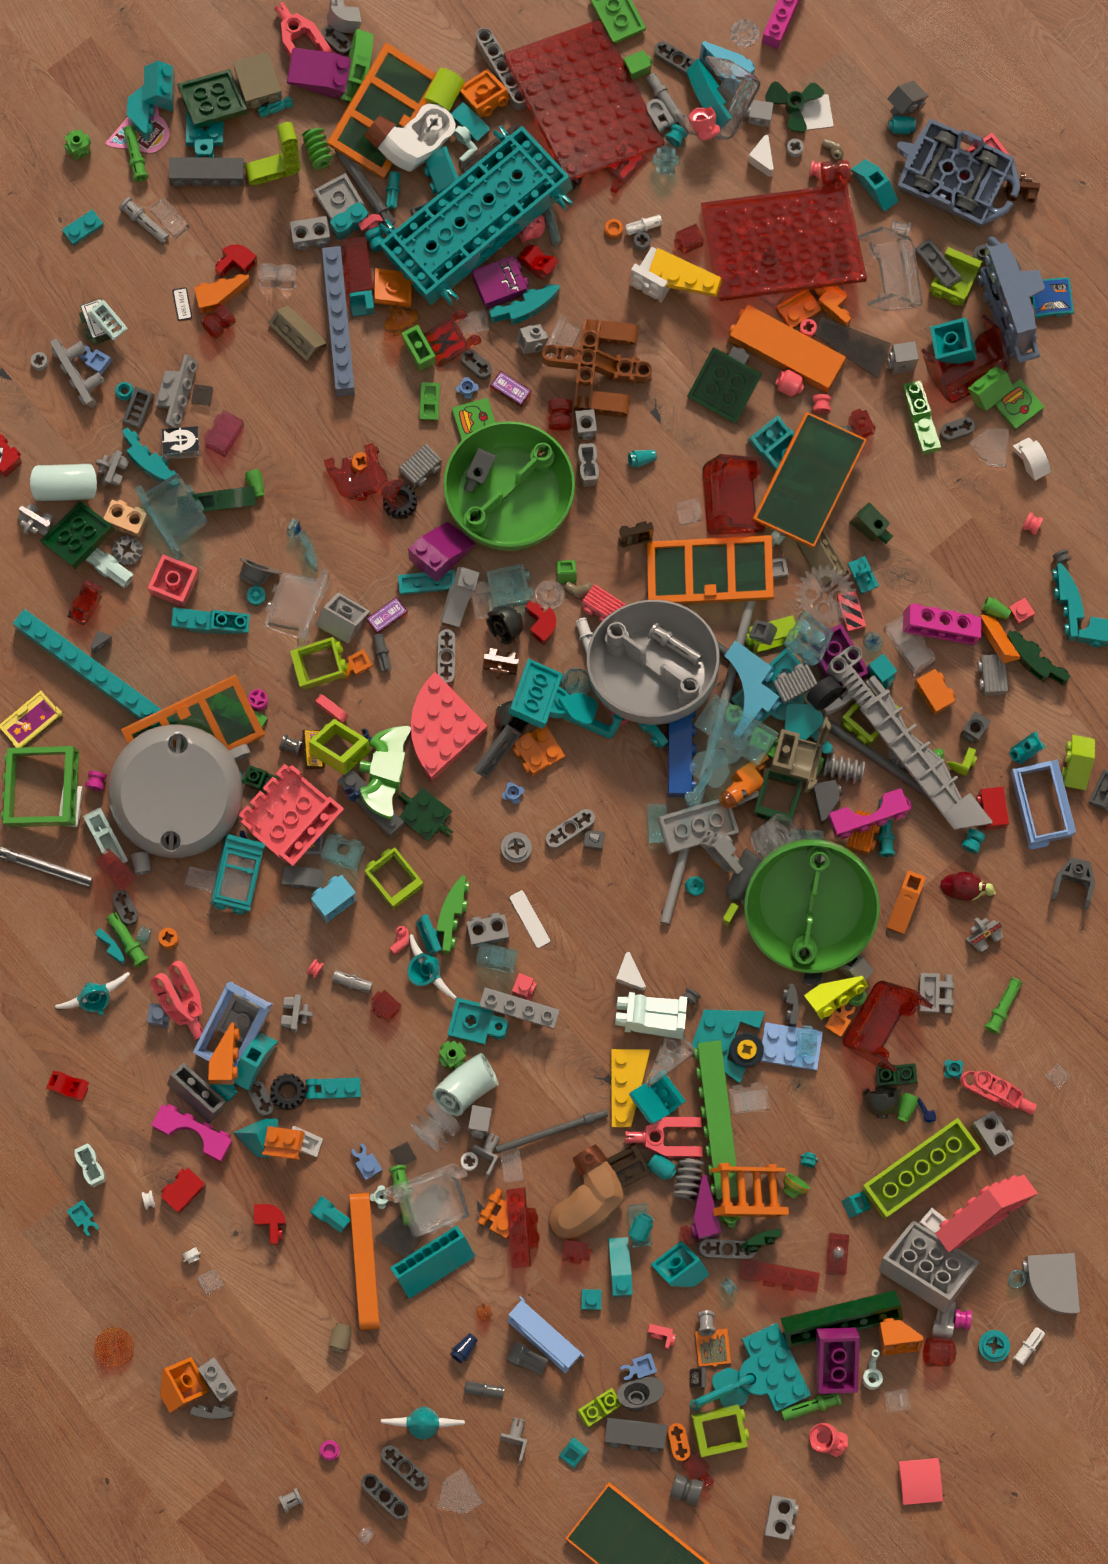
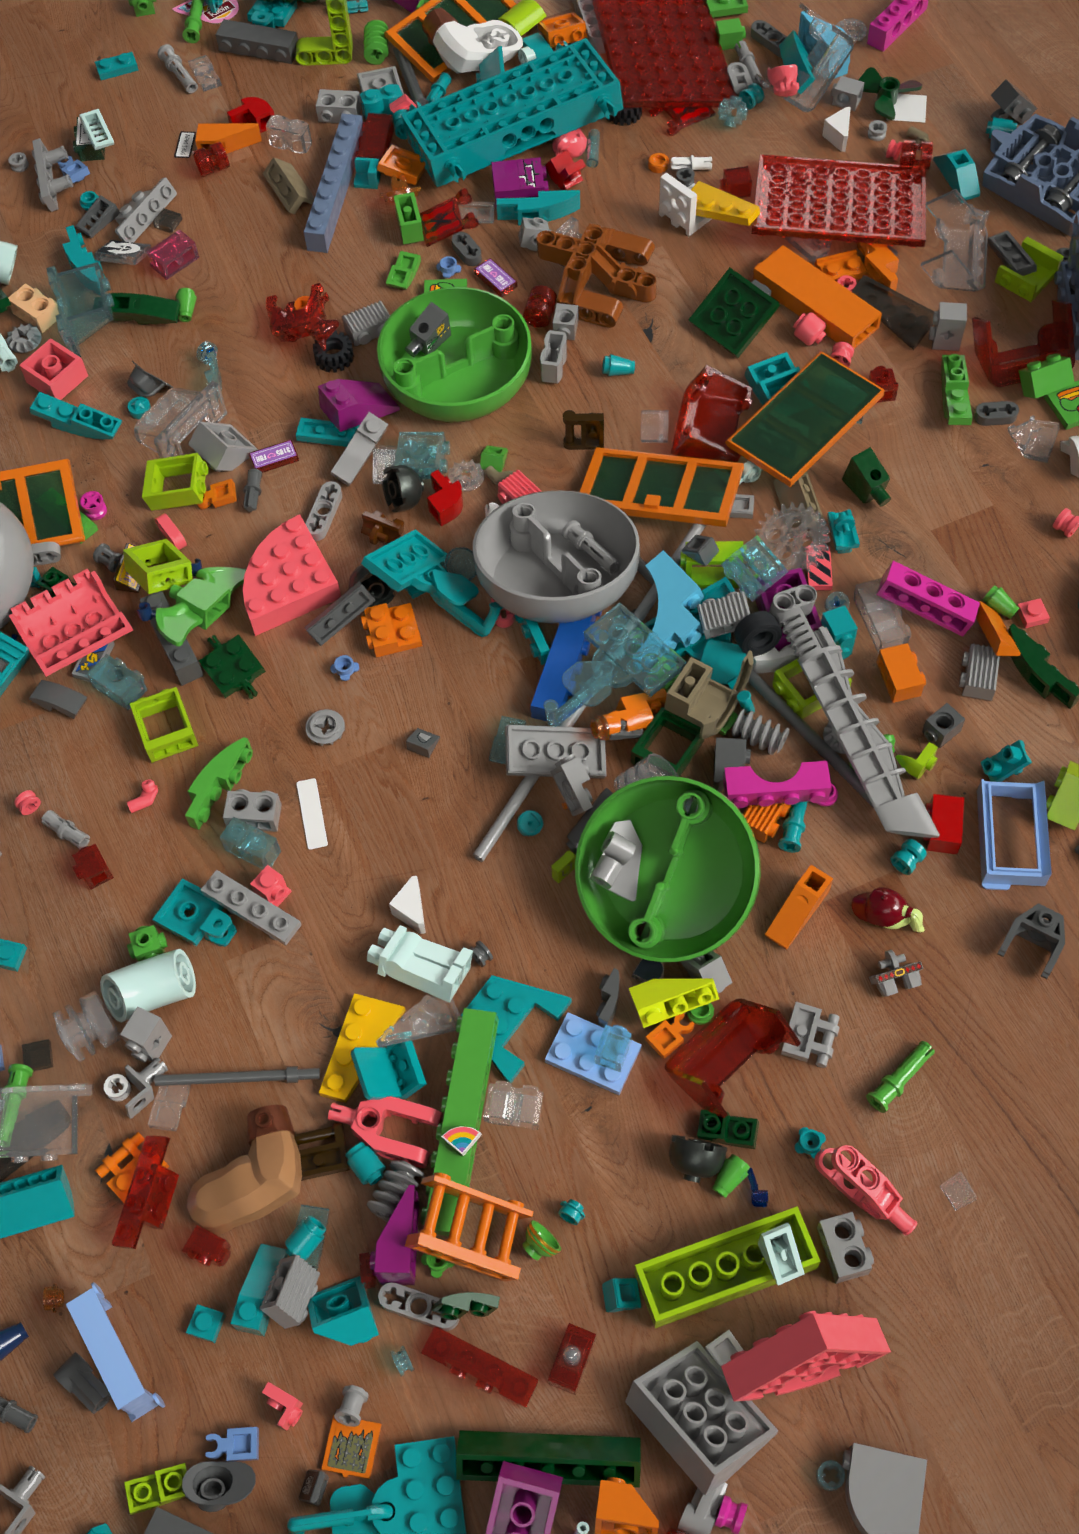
camera: 25 degrees right, 15 degrees down
light grey hips [95,450,129,486] -> none
medium azure brick [311,875,357,924] -> none
teal helmet [407,934,457,999] -> none
teal plate [416,914,442,956] -> none
light grey beam [546,809,595,849] -> none
black wheel [729,1032,764,1067] -> none
teal slope [930,317,977,364] -> none
none -> light grey brick [259,1255,320,1329]
none -> tile [441,1126,482,1156]
none -> light grey panel [590,820,642,902]
none -> light aqua slope [758,1223,804,1285]

